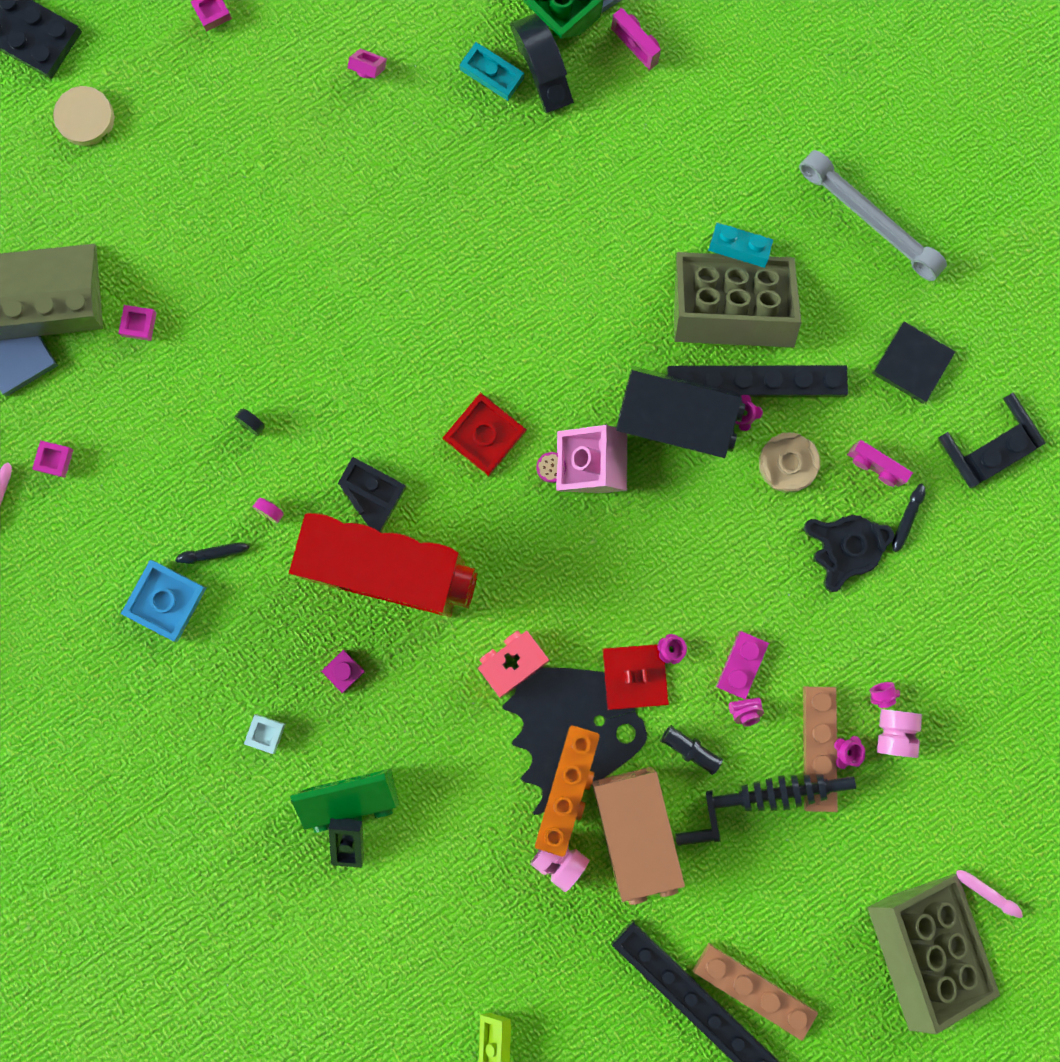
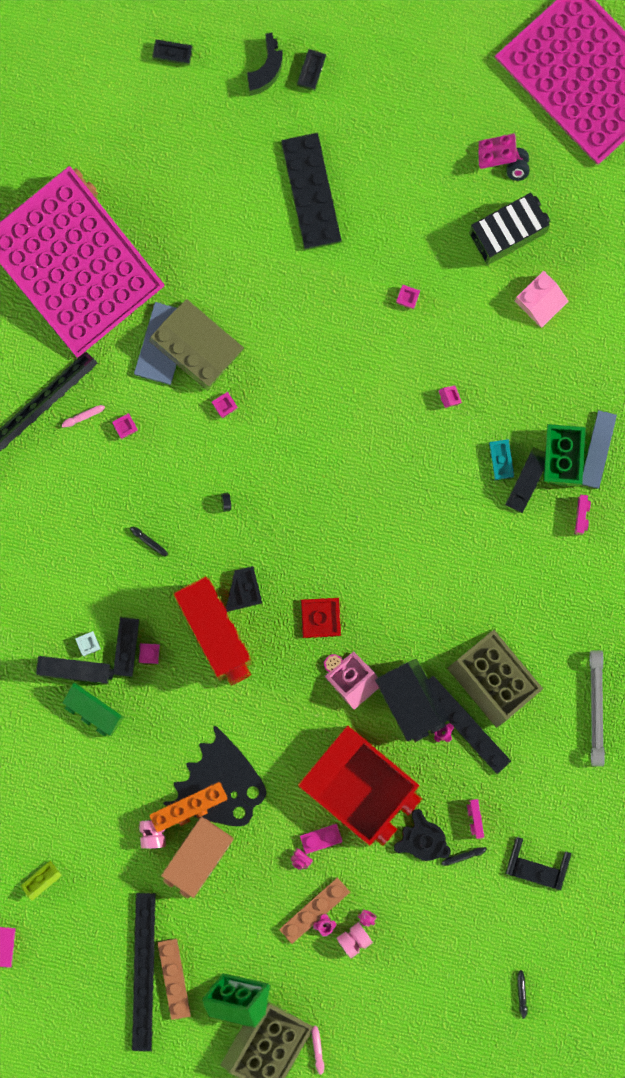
camera: 45 degrees right, 0 degrees up
tan tile [53,86,115,146] -> none
dark azure plate [121,560,206,642] -> none
dark pink tile [252,497,284,524] -> none
plate [328,818,364,868] -> none
coral brick [478,630,549,699] -> none
red piece [602,644,669,710] -> none
dark pink plate [657,634,687,664] -> none
black pin [660,725,723,775] -> none
black piece [675,774,856,846] -> none
teal plate [708,223,773,268] -> none
tan tile [759,432,820,493] -> none
black tile [872,322,956,404] -> none
none -> black slope [36,656,114,684]
none -> black plate [113,617,140,677]
none -> green slope [202,973,270,1028]
none -> red brick [298,726,423,846]

